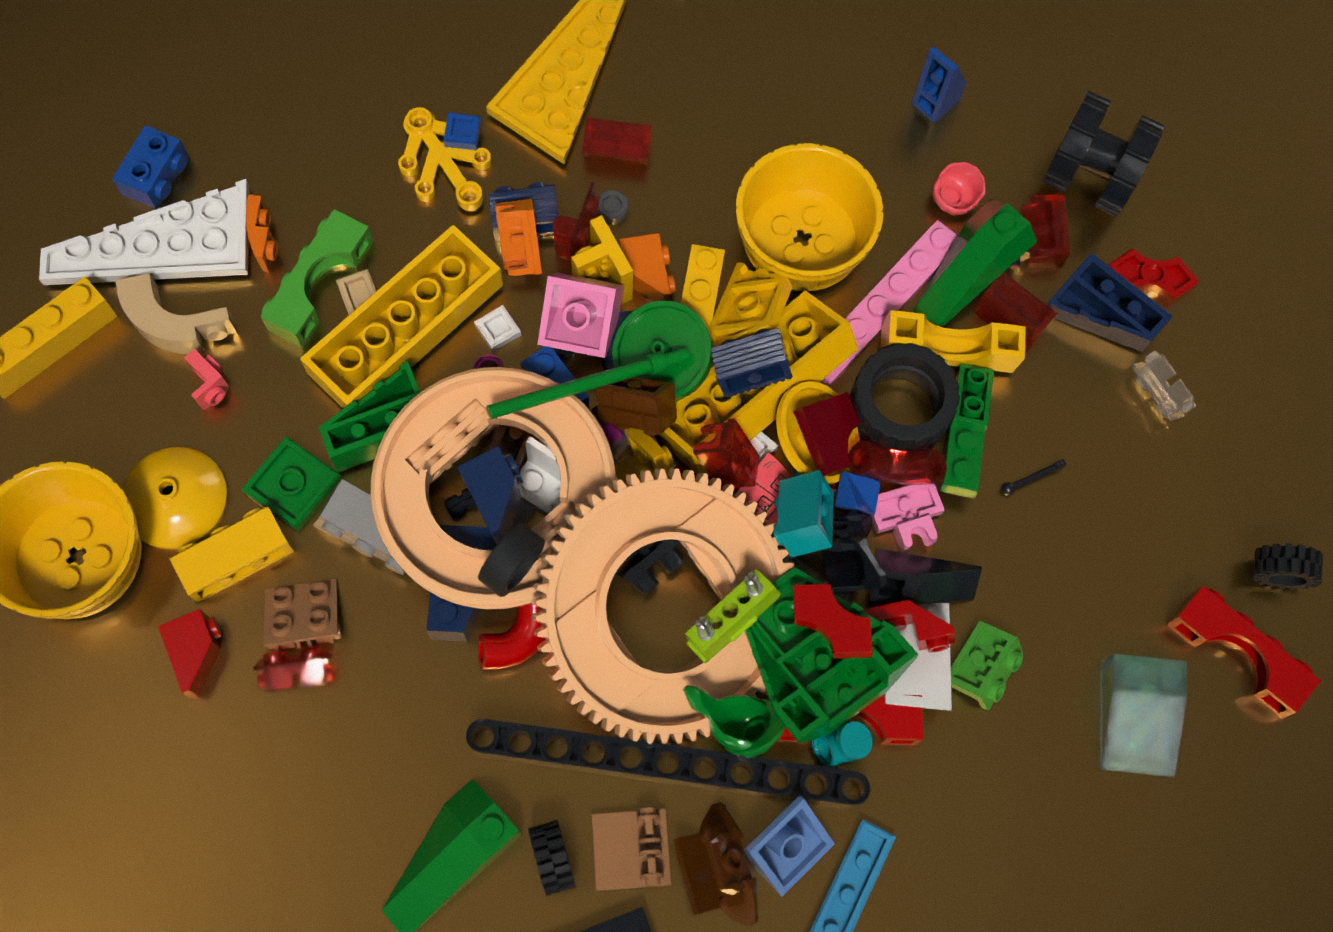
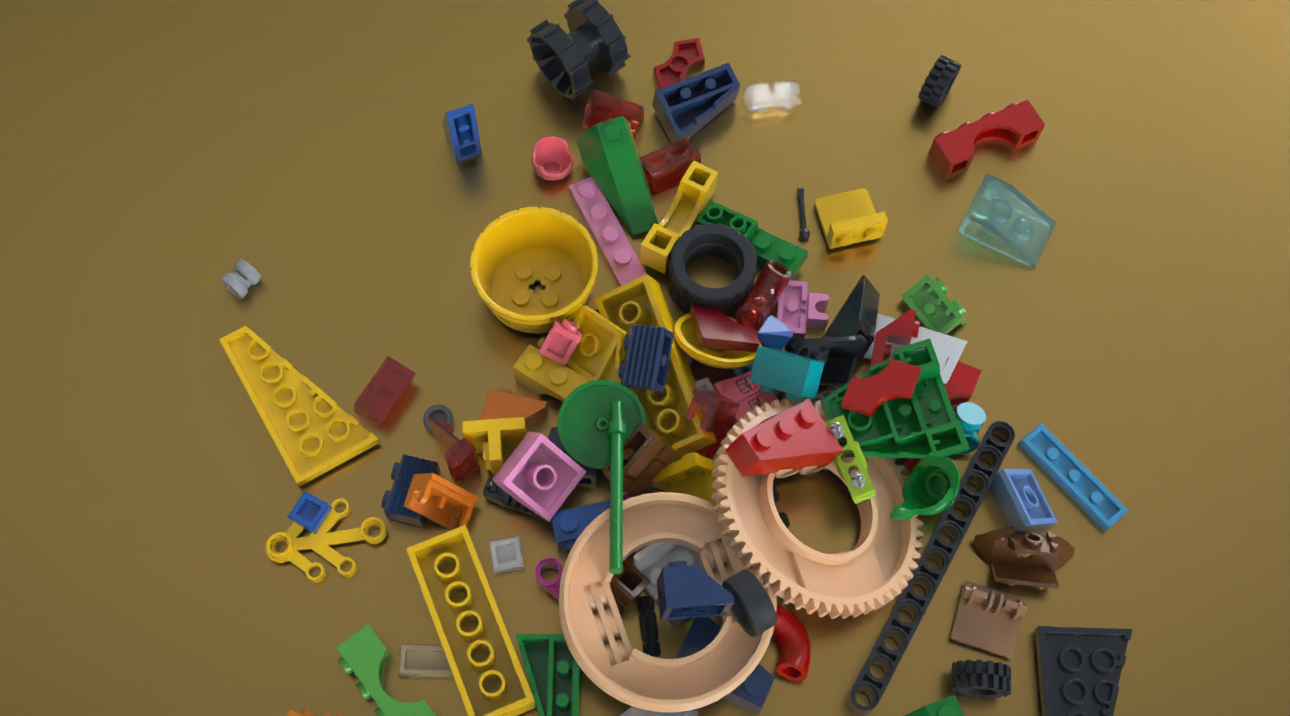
camera: 65 degrees left, 5 degrees down
none -> coral bracket [539,319,582,366]
none -> wedge [725,399,844,477]
none -> yellow bracket [814,188,888,249]

